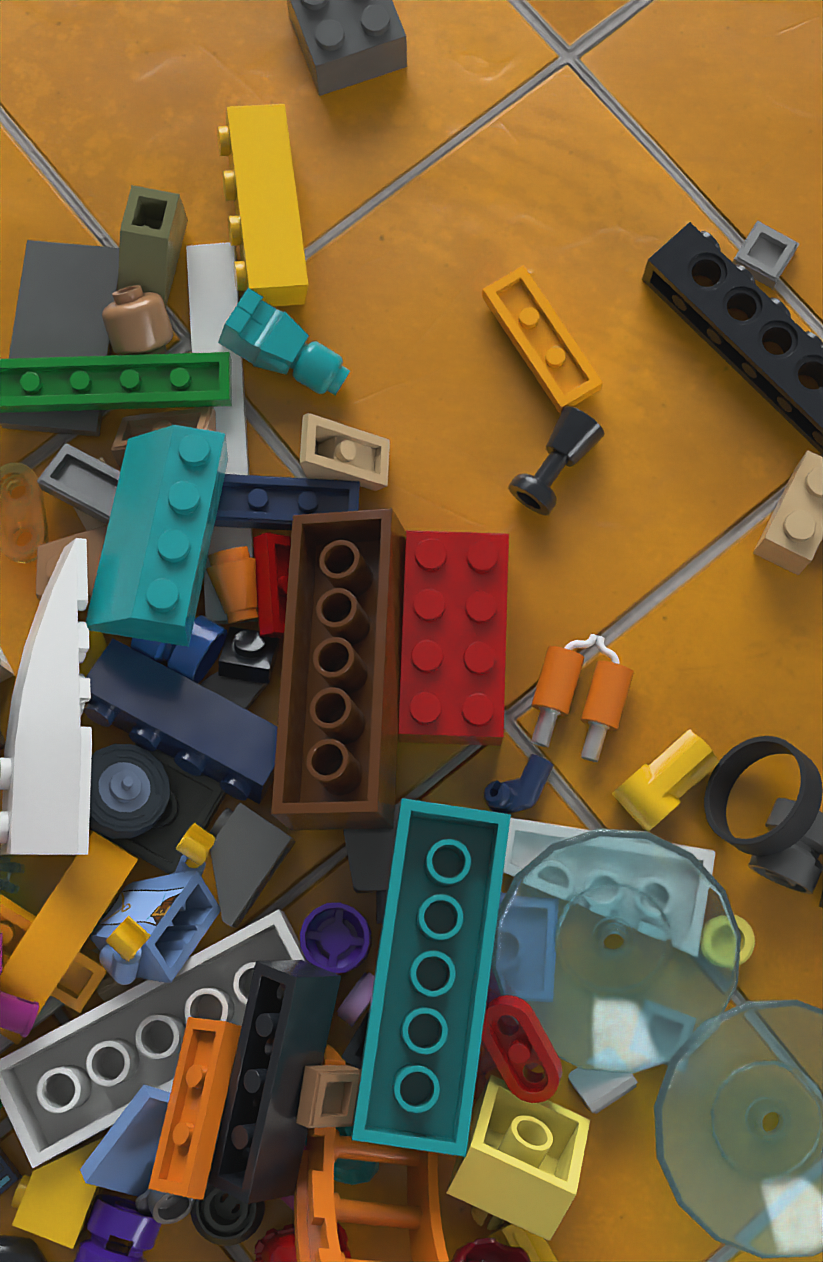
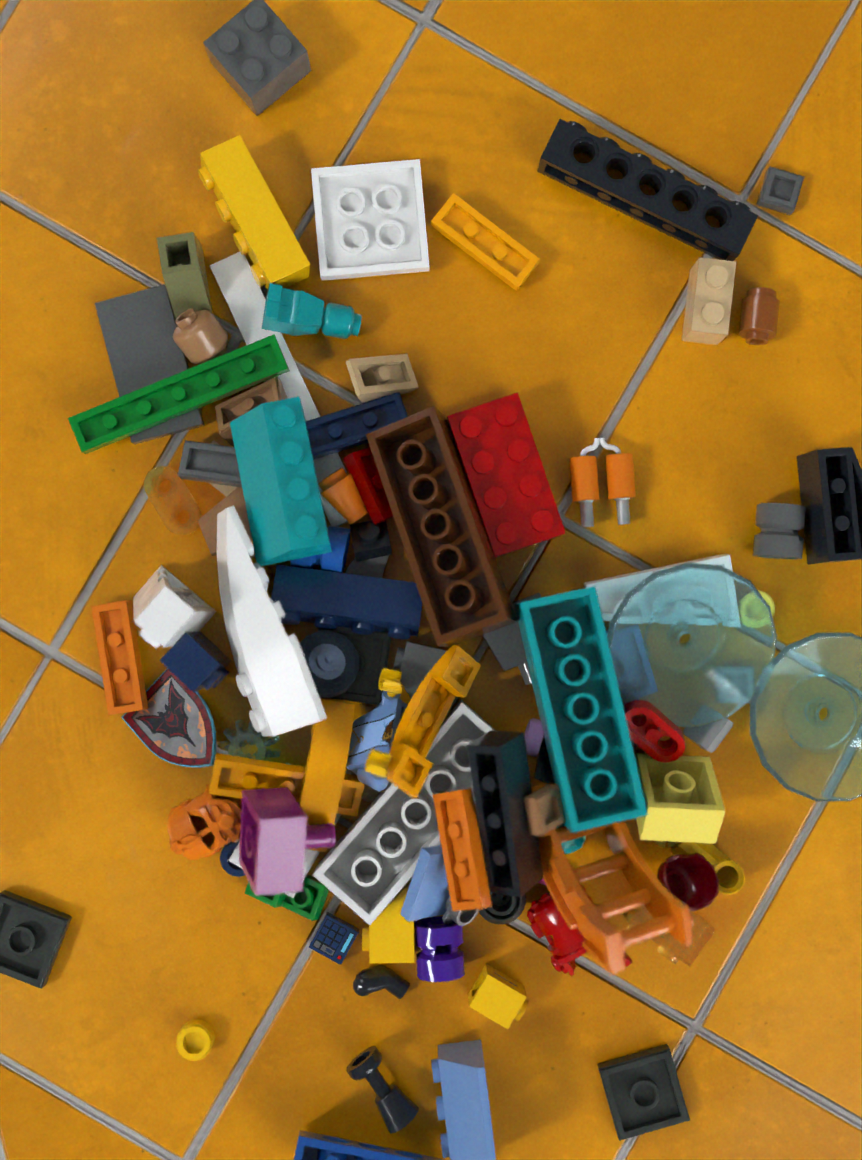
camera: 30 degrees left, 10 degrees up
dark purple wheel [300,902,372,973] -> none
dark blue arm [484,754,554,814] -> none
black piece [508,406,605,516] -> none
yellow piece [612,729,719,832] -> none
black tyre [704,736,823,856] -> none
light grey tile [732,220,800,289] -> none
none -> white plate [311,159,430,281]
none -> light orange slope [386,645,481,799]

